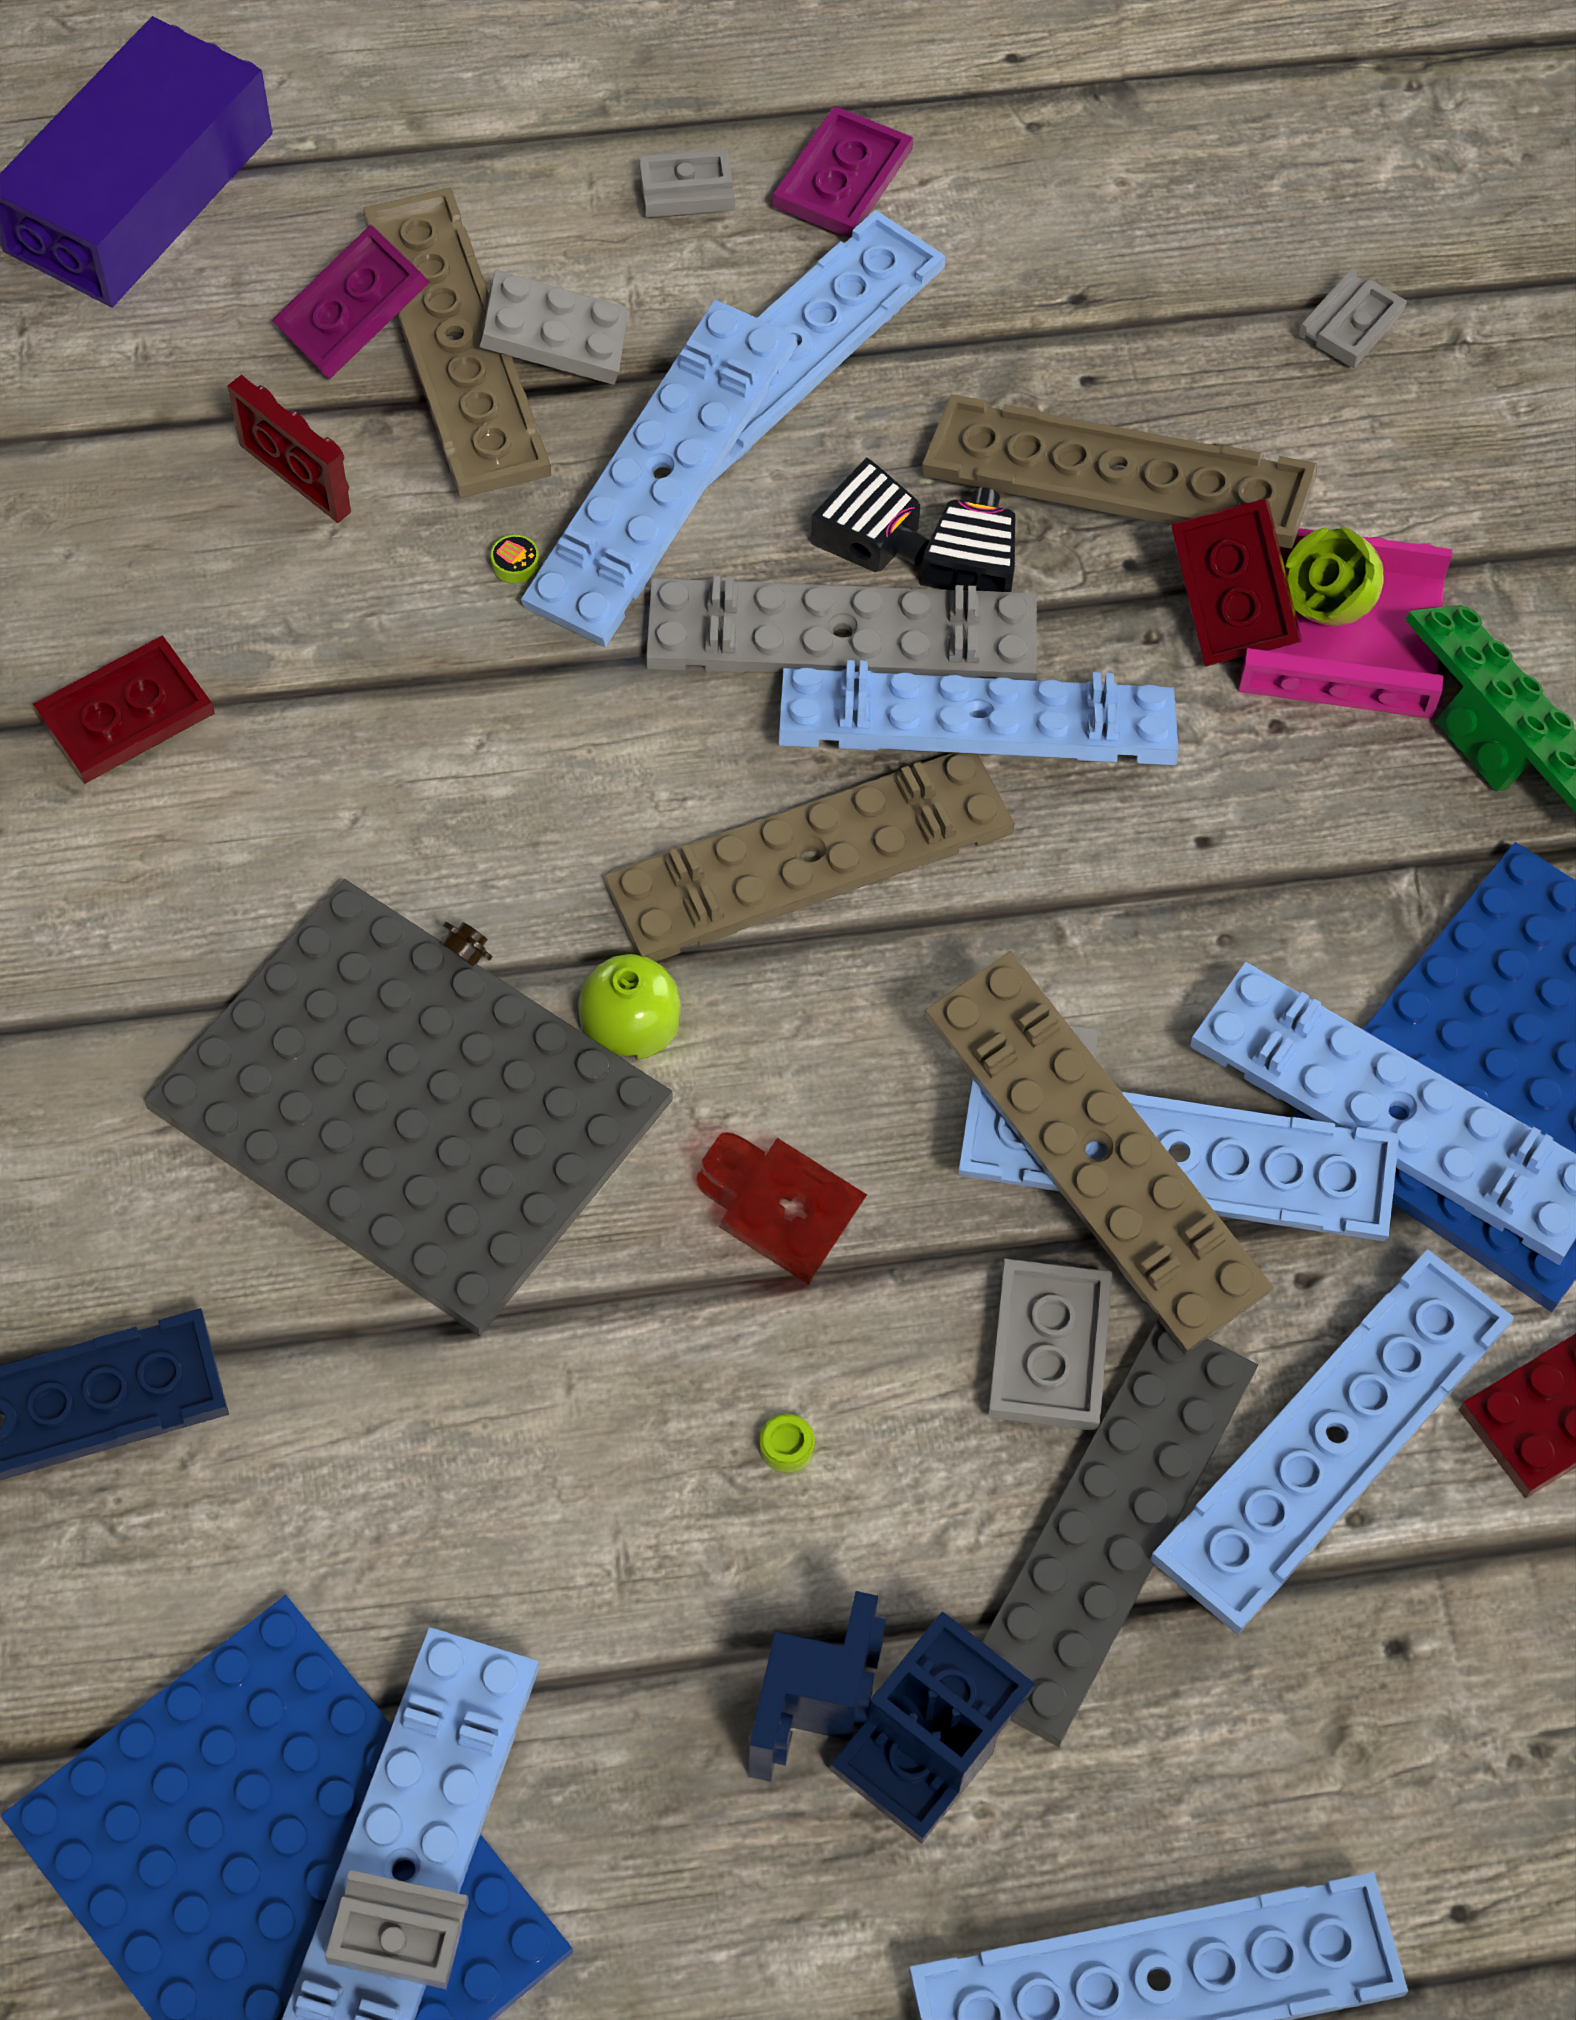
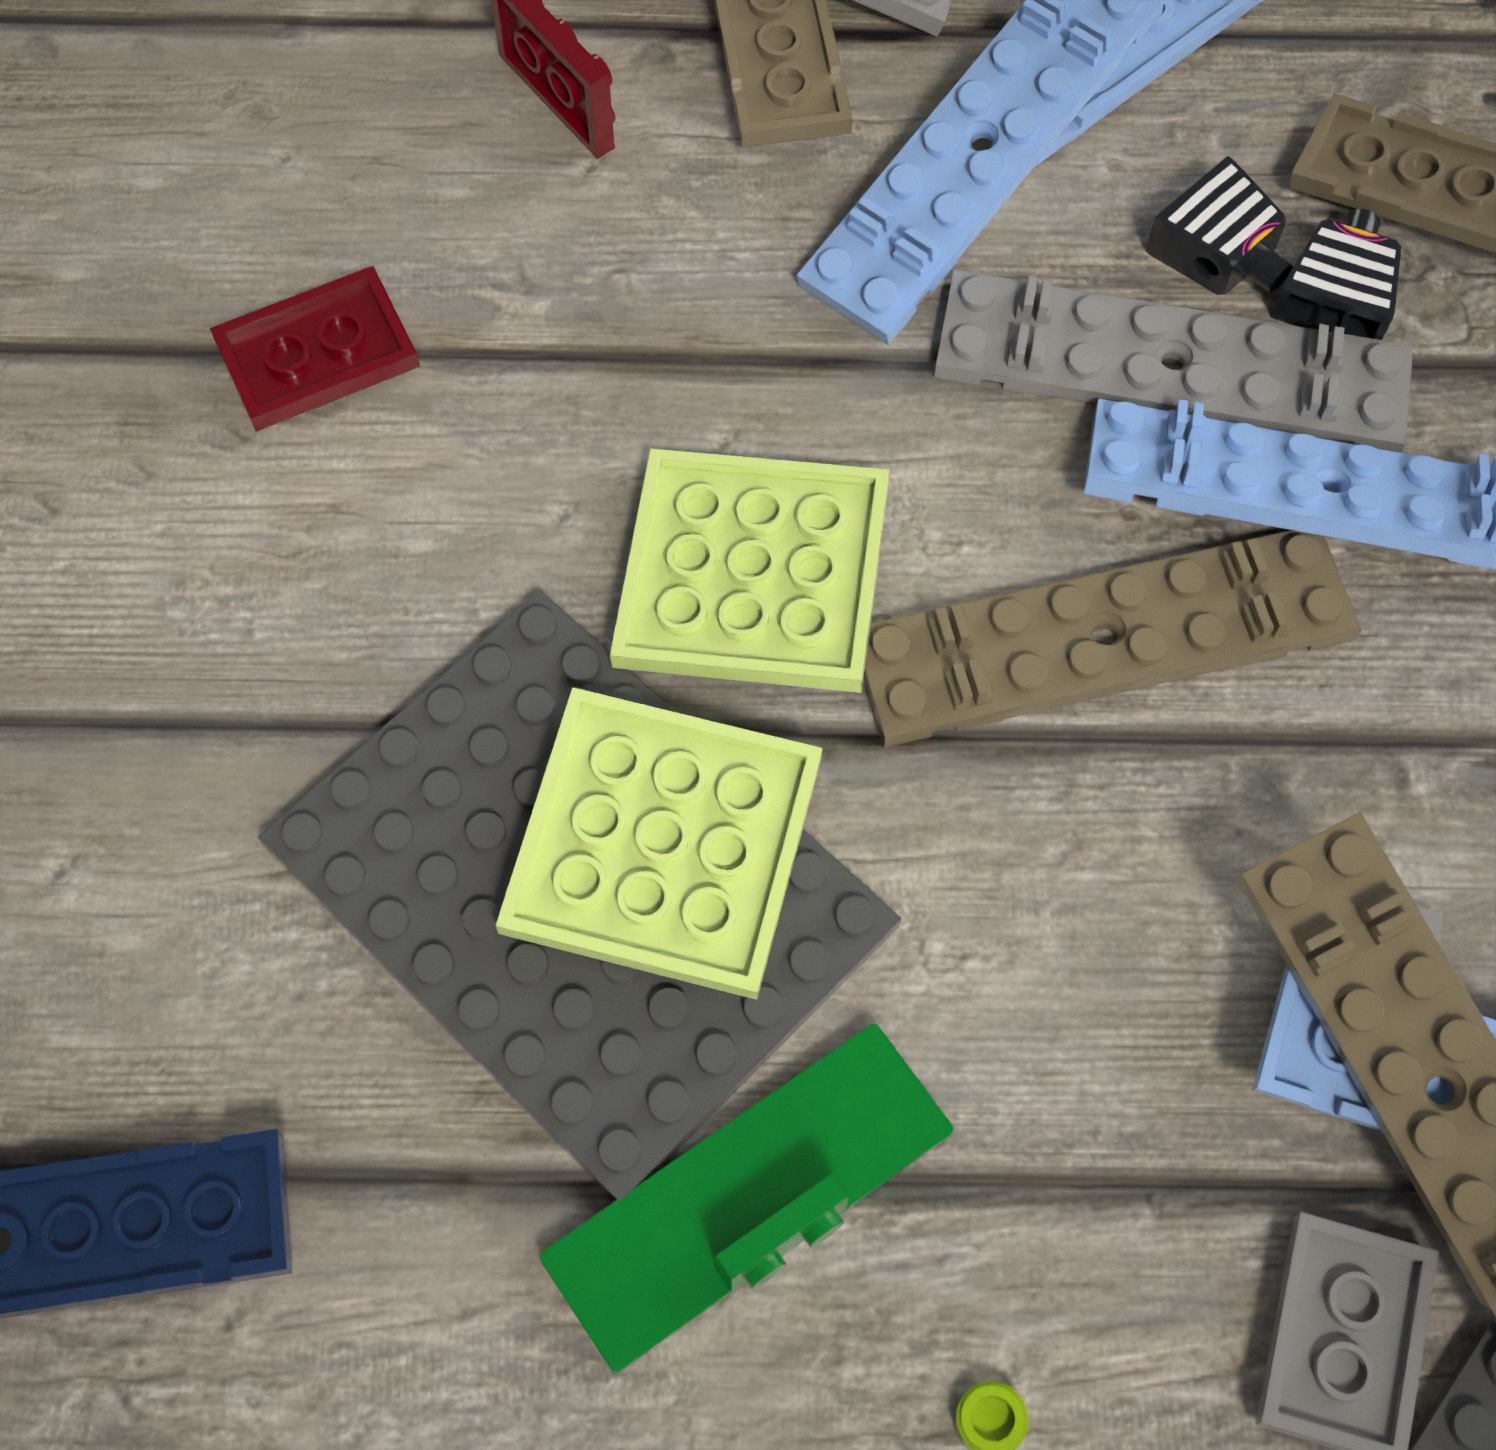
camera: 10 degrees right, 5 degrees up
dark brown plate [441,921,493,966] -> none
tile [491,535,539,584] -> none
lime cylinder [578,954,681,1059] -> none
clear red plate [695,1132,867,1285] -> none
none -> yellowish green plate [496,687,823,1000]
none -> green bracket [539,1024,953,1373]
none -> yellowish green plate [610,448,889,693]

